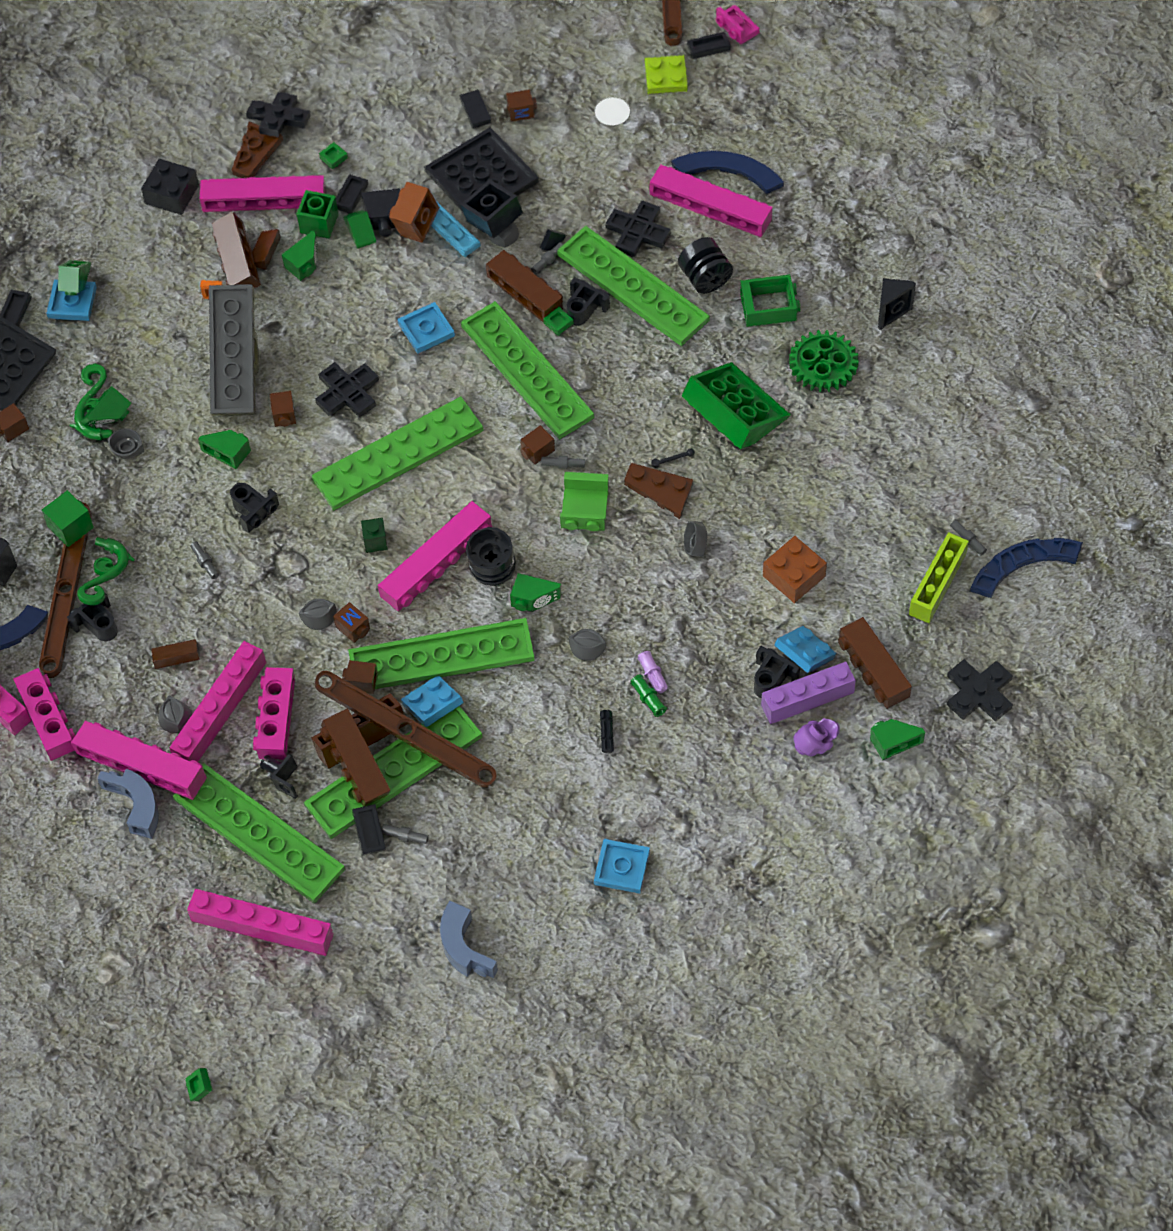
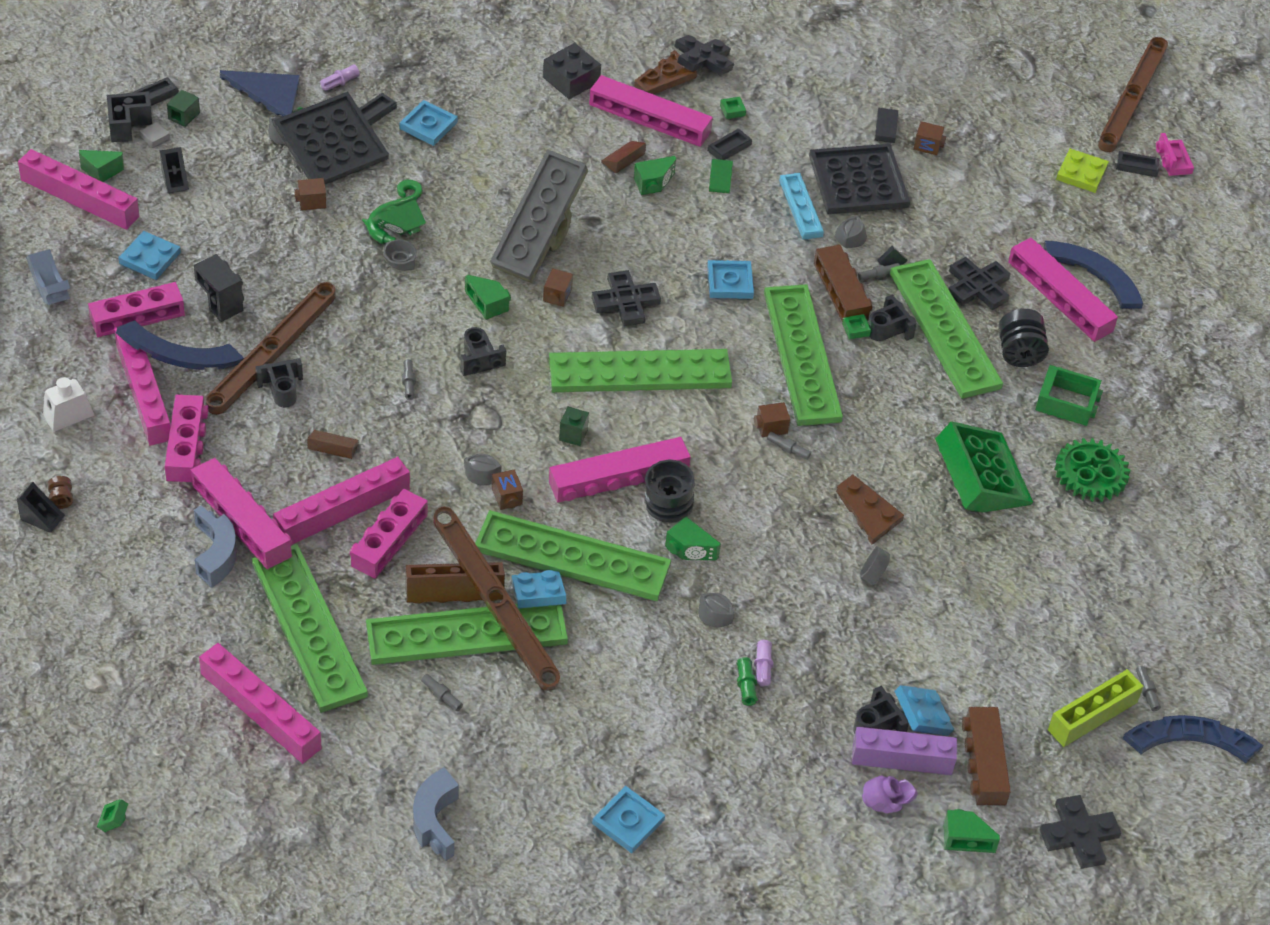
camera: 20 degrees right, 10 degrees down
green head [42,490,94,547] -> none
slope [58,260,91,296] -> none
green plant [77,537,135,605] -> none
dark grey hat [158,695,192,733] -> none
brick [212,212,261,289] -> none
black bracket [260,754,298,799] -> none
green head [297,190,339,239] -> none
reddish brown brick [320,708,391,807] -> none
reddish brown brick [342,660,378,694] -> none
black tile [352,804,386,856] -> none
black torso [361,188,401,236] -> none
dark orange brick [389,182,440,243] -> none
black brick [460,180,523,239] -> none
bright green panel [560,472,609,531] -> none
white sticker [595,98,630,125] -> none
black axle [600,709,614,753] -> none
black hinge [651,448,695,468] -> none
dark orange brick [763,536,827,604] -> none
black slope [878,278,916,330] -> none

